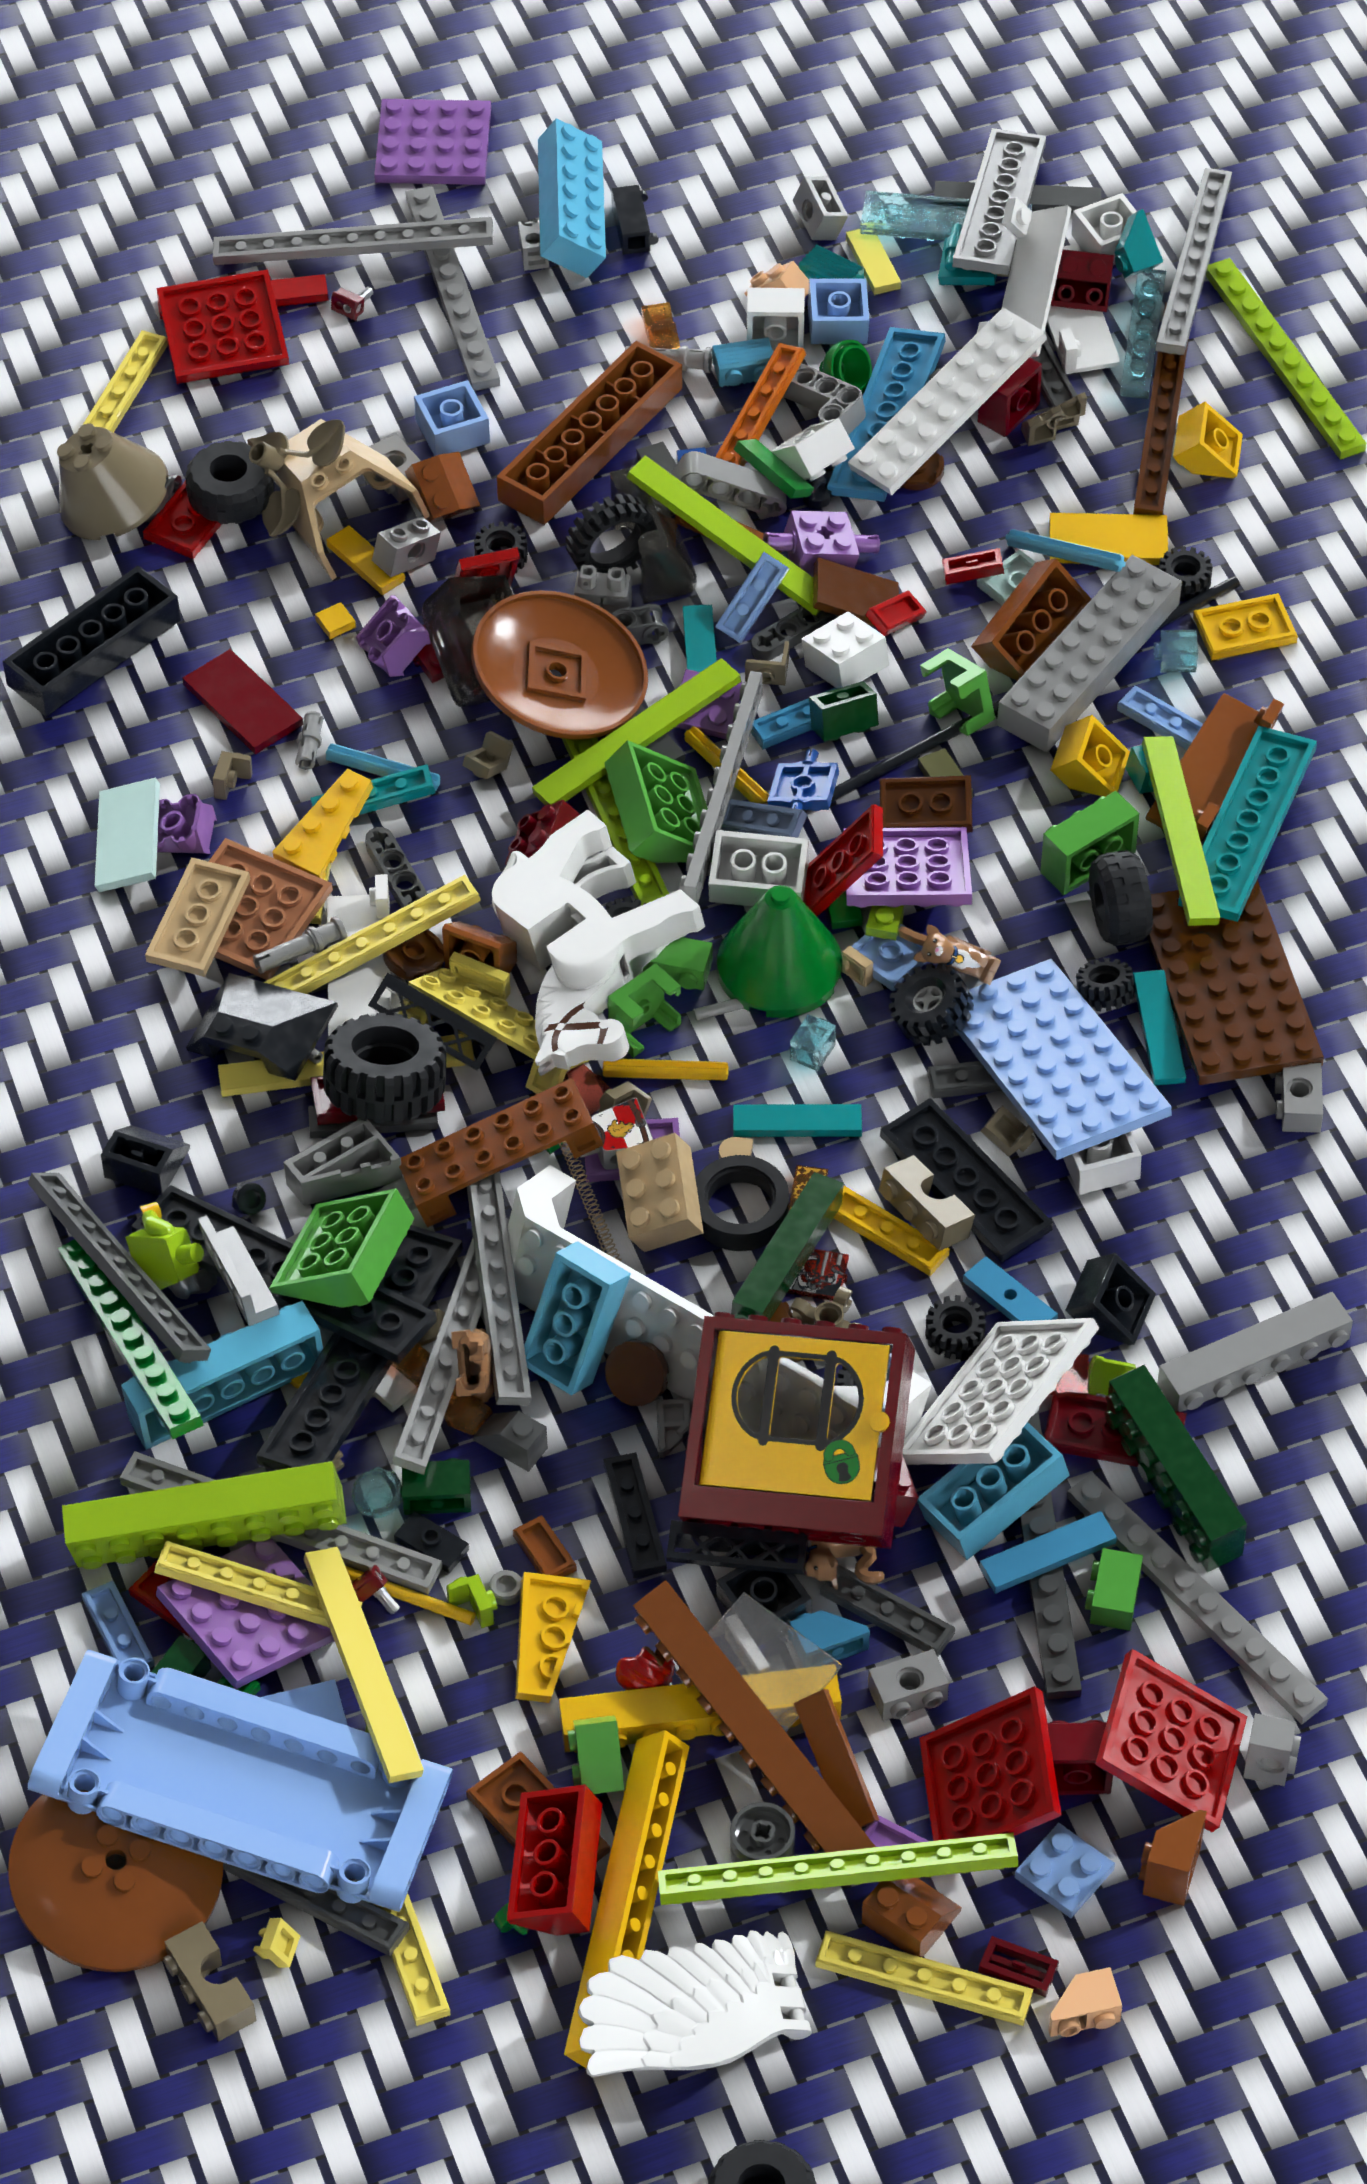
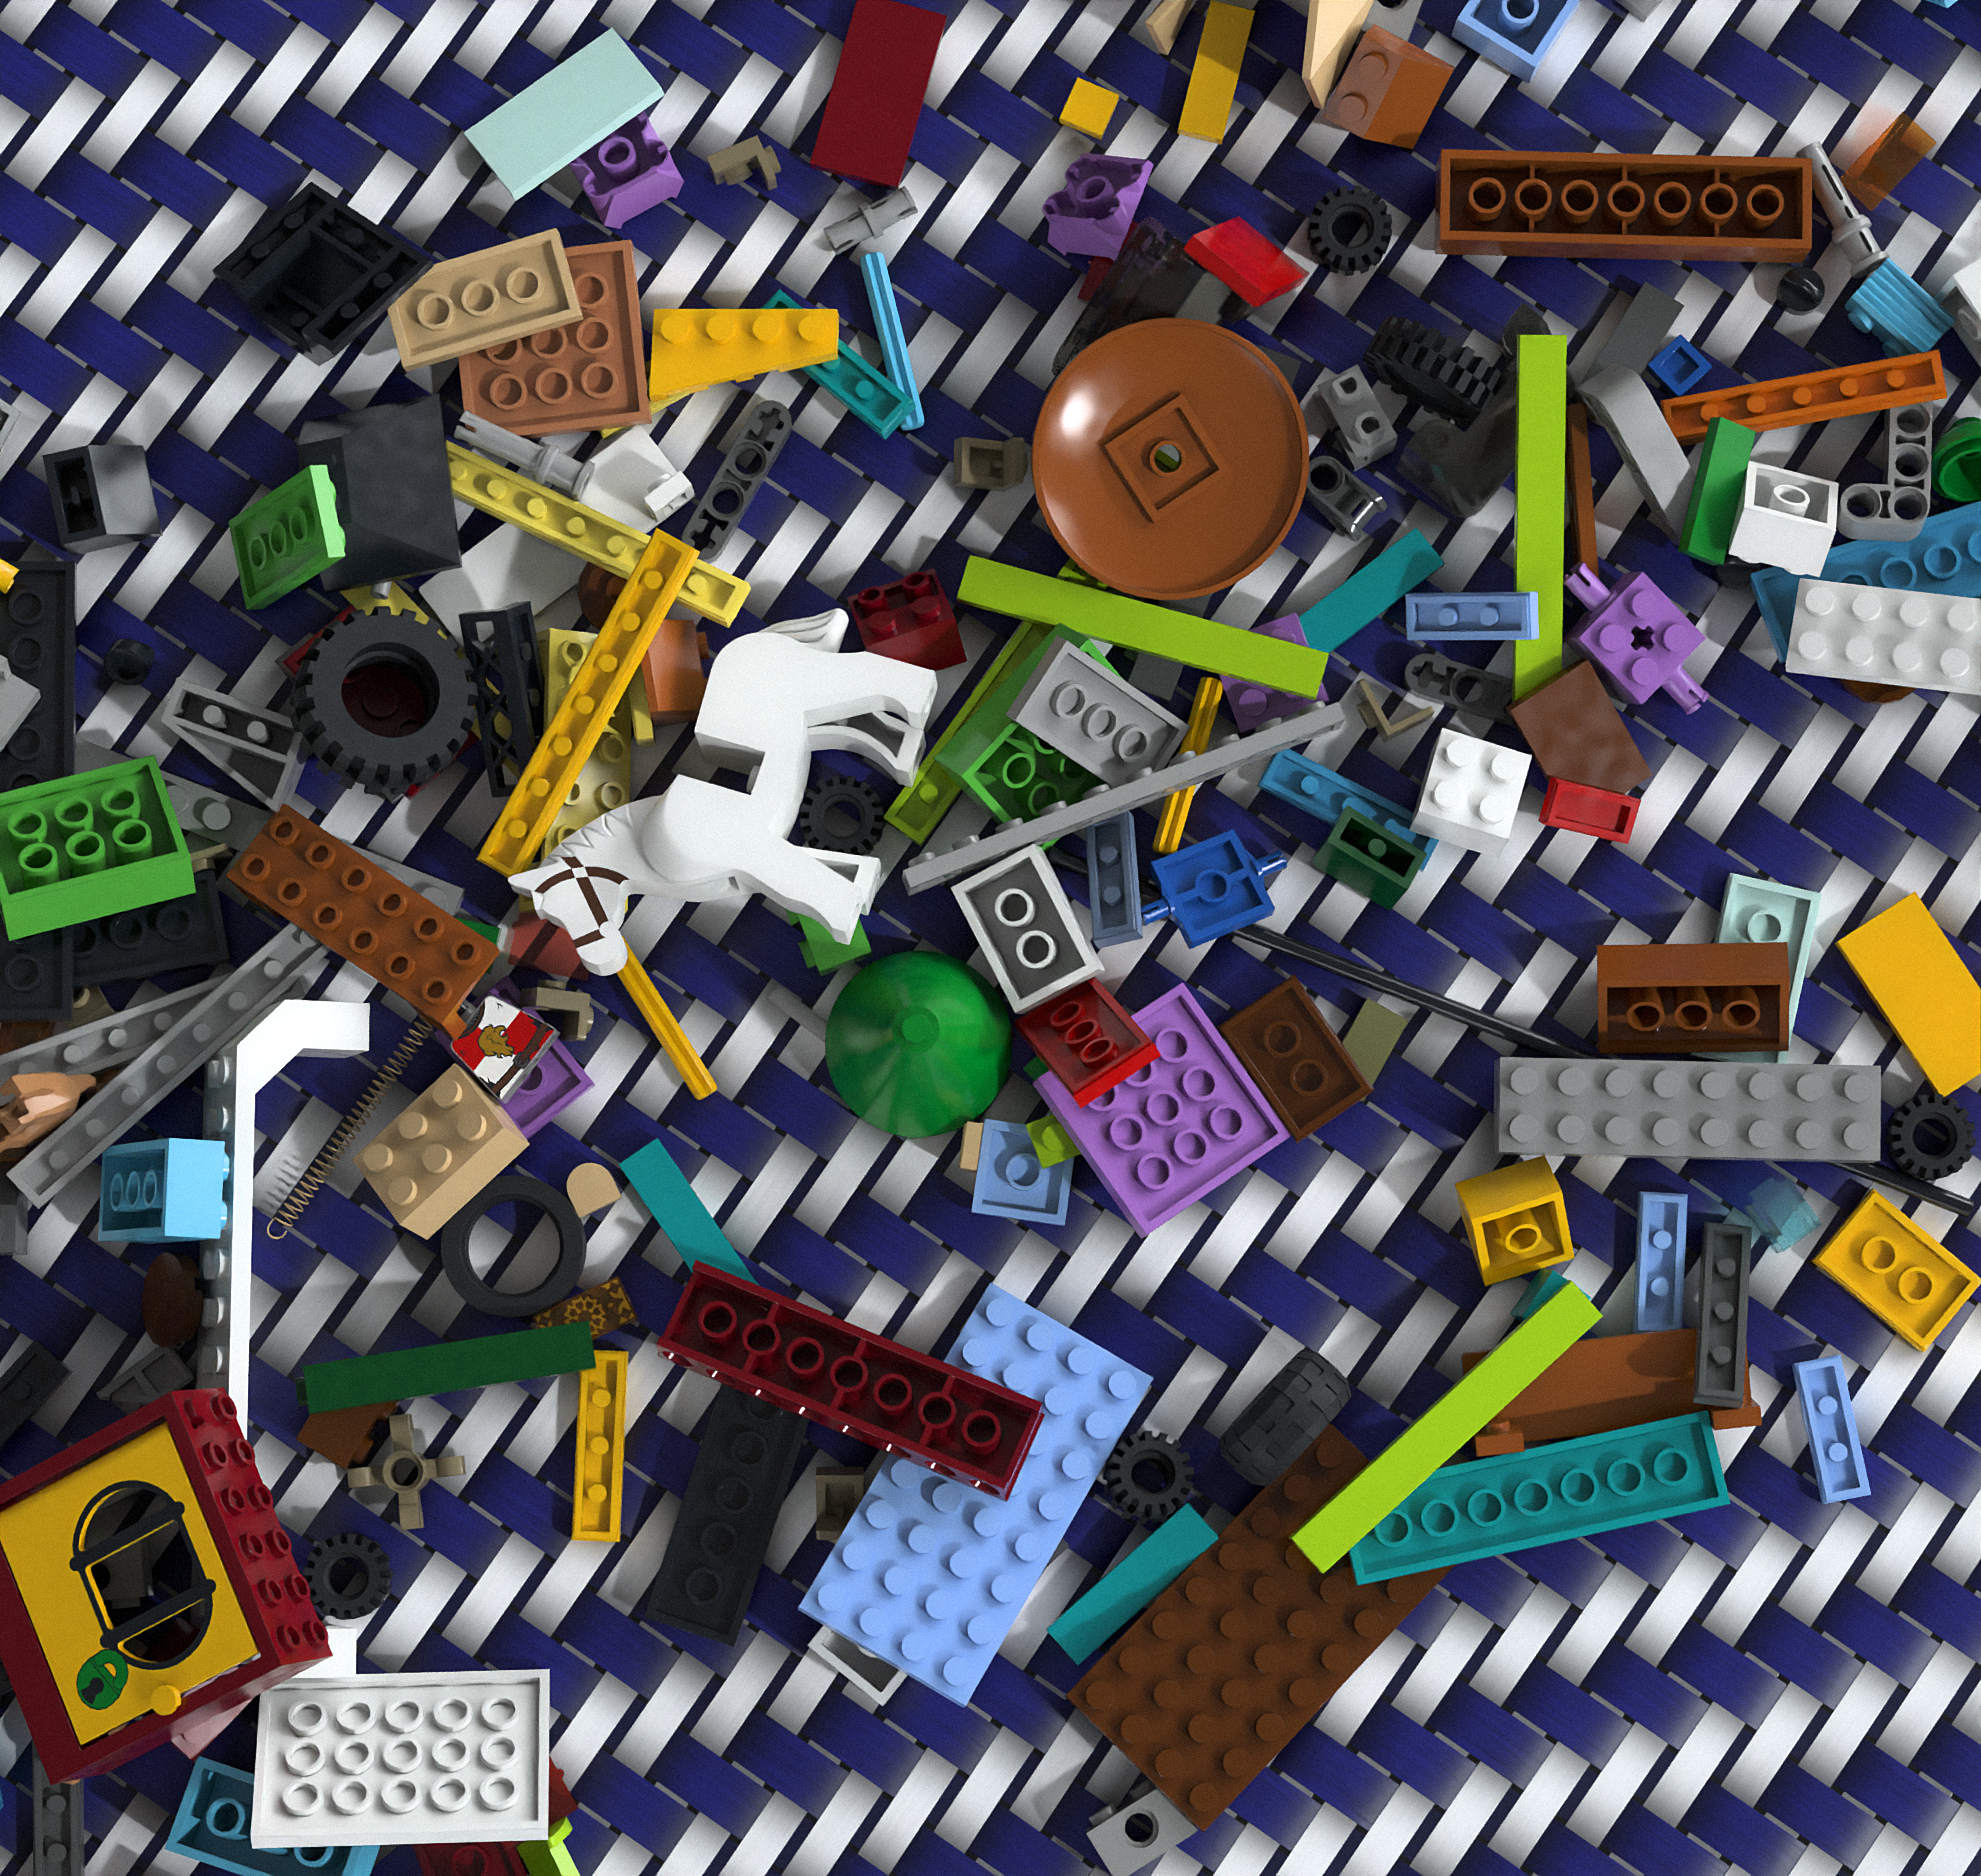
camera: 55 degrees right, 30 degrees up
light grey brick [372,516,441,577] -> none
bright green panel [608,963,681,1058] -> none
piece [787,1249,849,1301] -> none
clear light blue brick [790,1014,836,1071] -> none
dark tan arch [878,1155,975,1251] -> none
black wheel [889,963,974,1046] -> none
medium nougat animal [898,924,1001,985] -> none
bright green panel [920,648,995,736] -> none
black tyre [925,1295,986,1359] -> none
red tile [942,548,1005,585] -> none
dark azure tile [963,1256,1058,1321] -> none
medium azure axle [1005,529,1126,572] -> none
bright green brick [1040,791,1140,895] -> none
black slope [1065,1253,1156,1345] -> none
none -> black slope [212,182,433,366]
none -> bright green plate [228,465,345,610]
none -> yellow tile [476,528,700,878]
none -> dark red tile [656,1260,1045,1502]
none -> light grey plate [1006,635,1190,788]
none -> dark grey tile [1693,1221,1752,1408]
none -> black tile [1777,267,1825,316]
none -> light blue tile [1792,1354,1871,1504]

